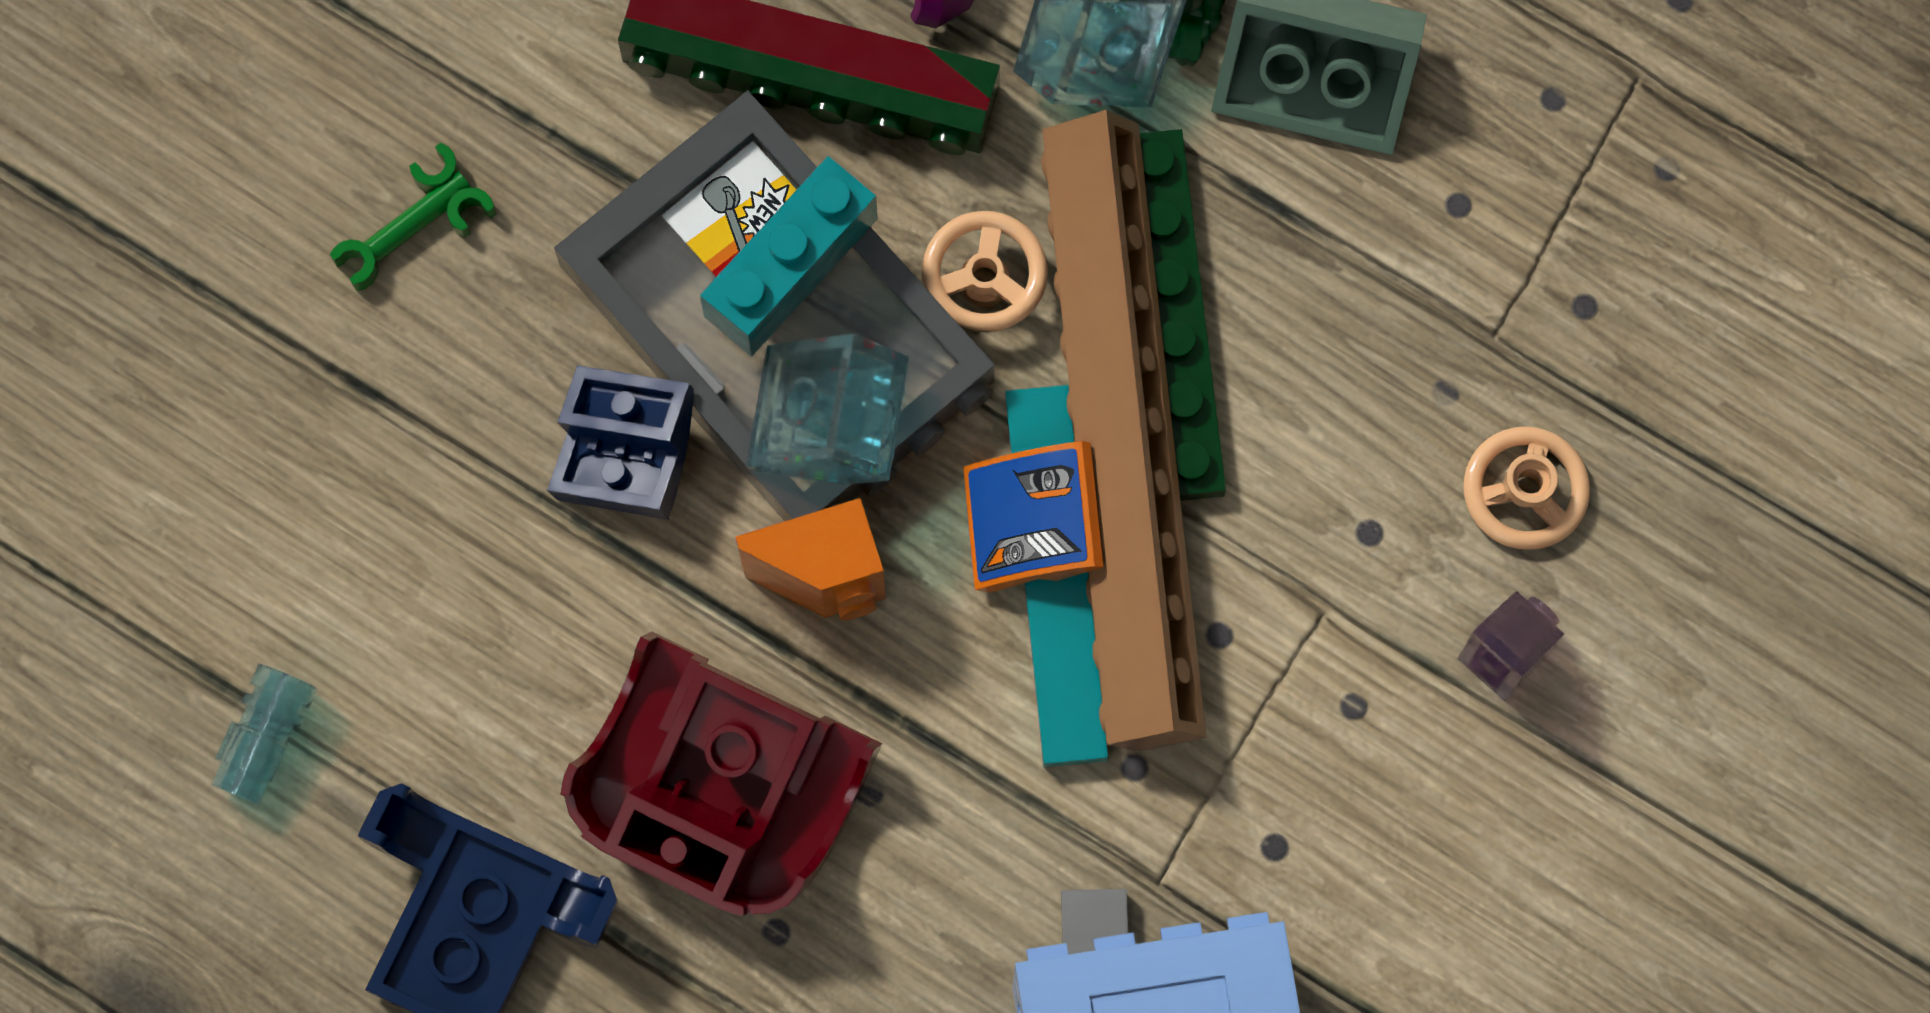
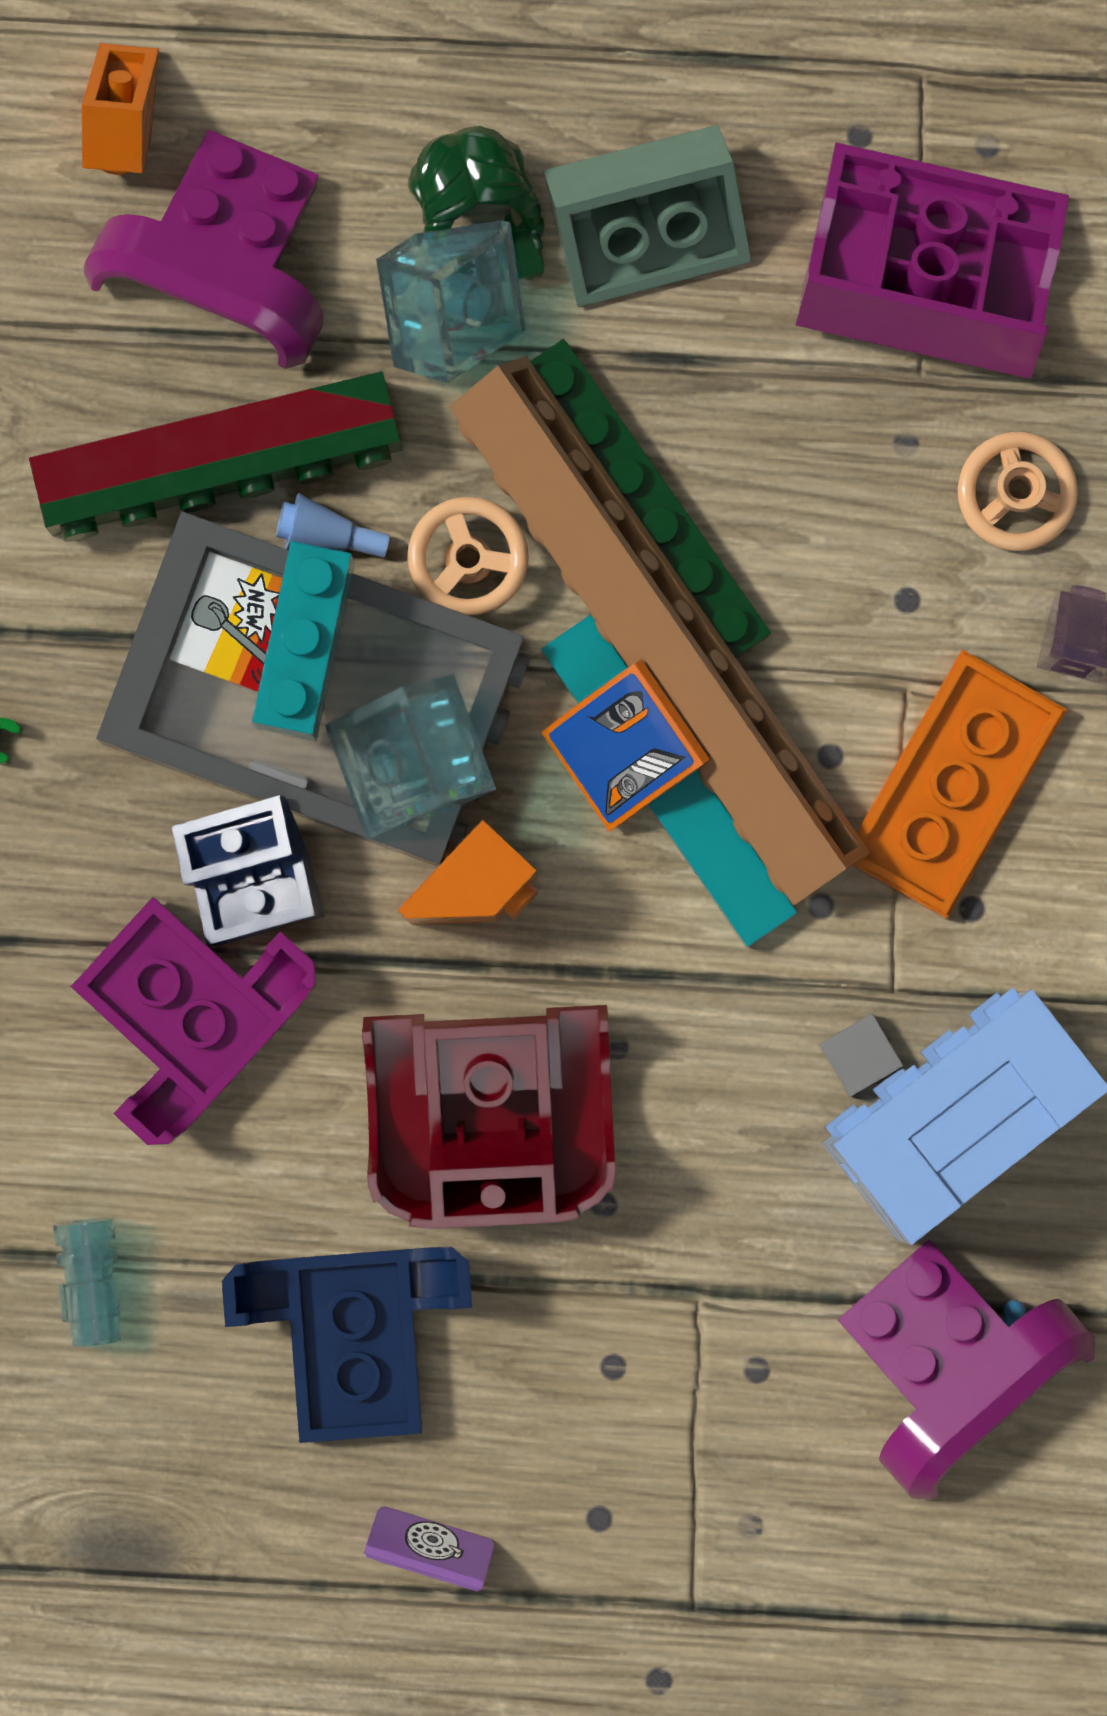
camera: 25 degrees left, 10 degrees up
none -> magenta piece [70,897,316,1145]
none -> light blue cone [276,493,390,558]
none -> magenta piece [795,142,1069,379]
none -> orange tile [853,649,1068,920]

